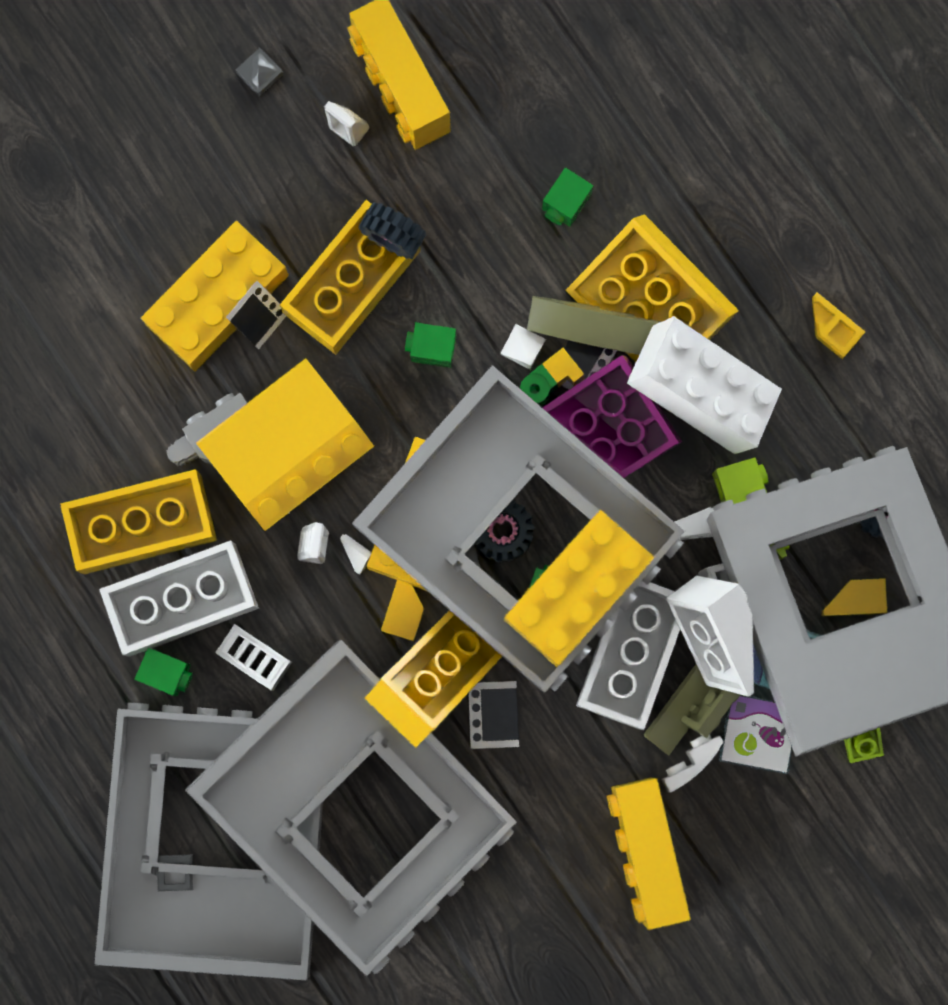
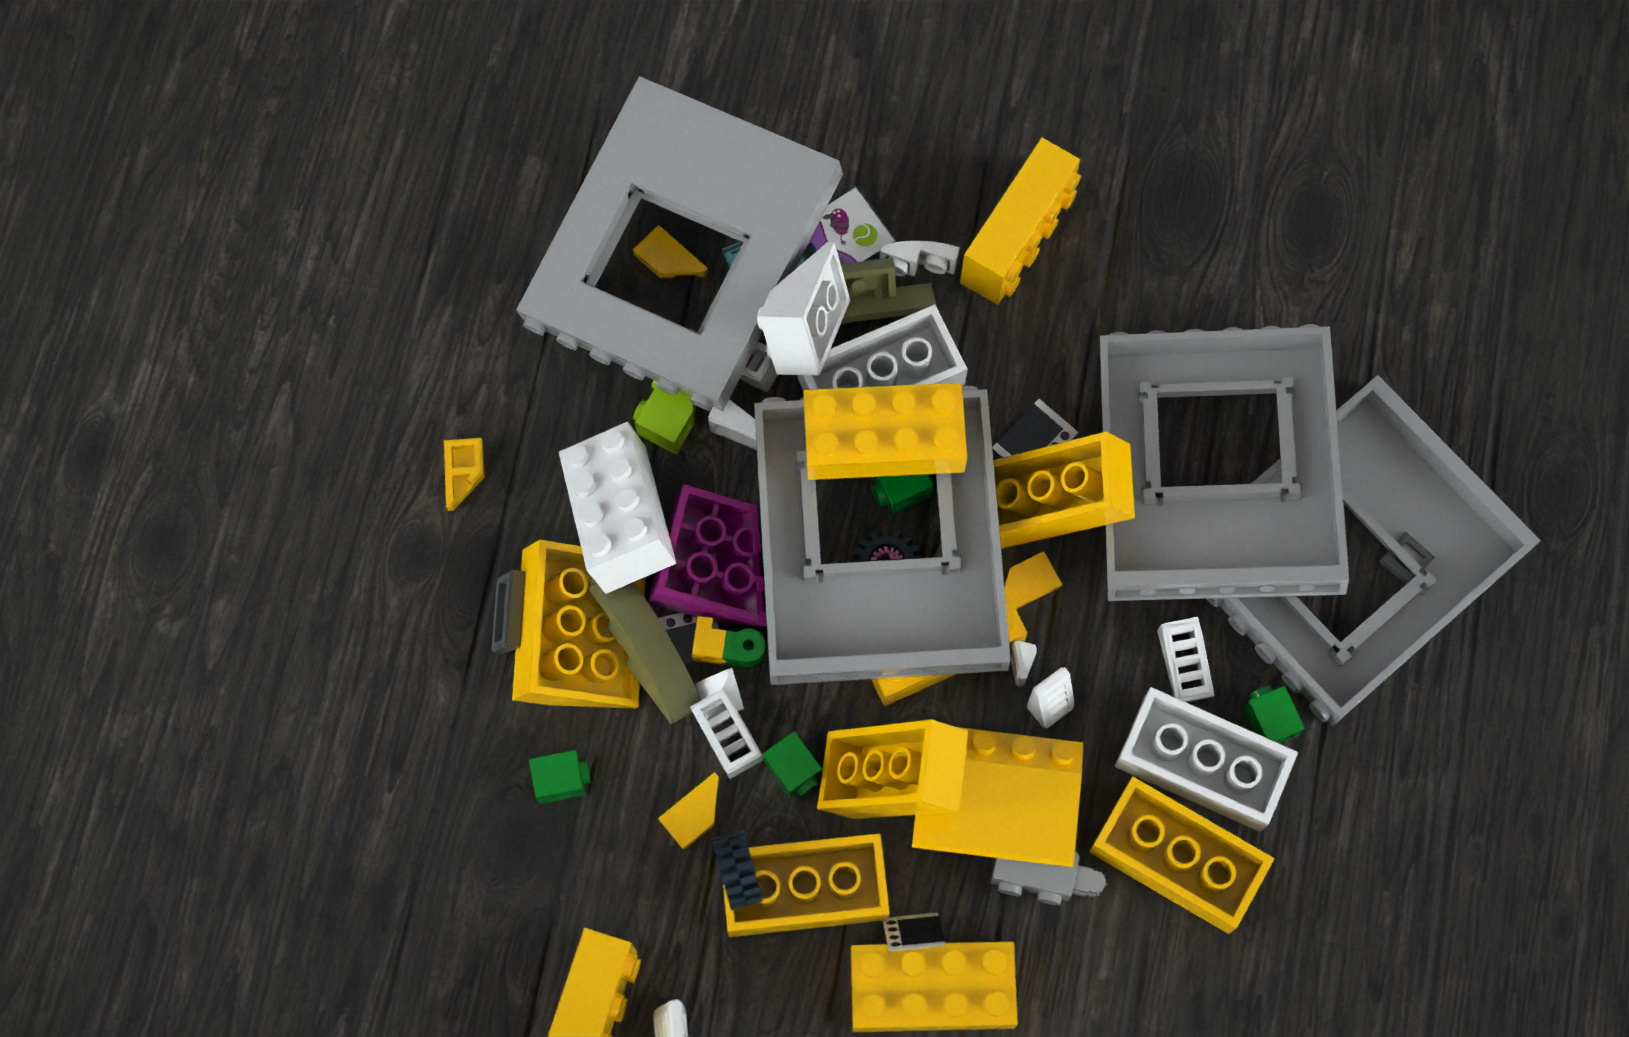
camera: 135 degrees left, 10 degrees down
none -> dark grey tile [491,570,525,654]
none -> yellow tile [658,772,719,851]
none -> white slope [690,688,763,779]
none -> yellow brick [817,720,968,819]

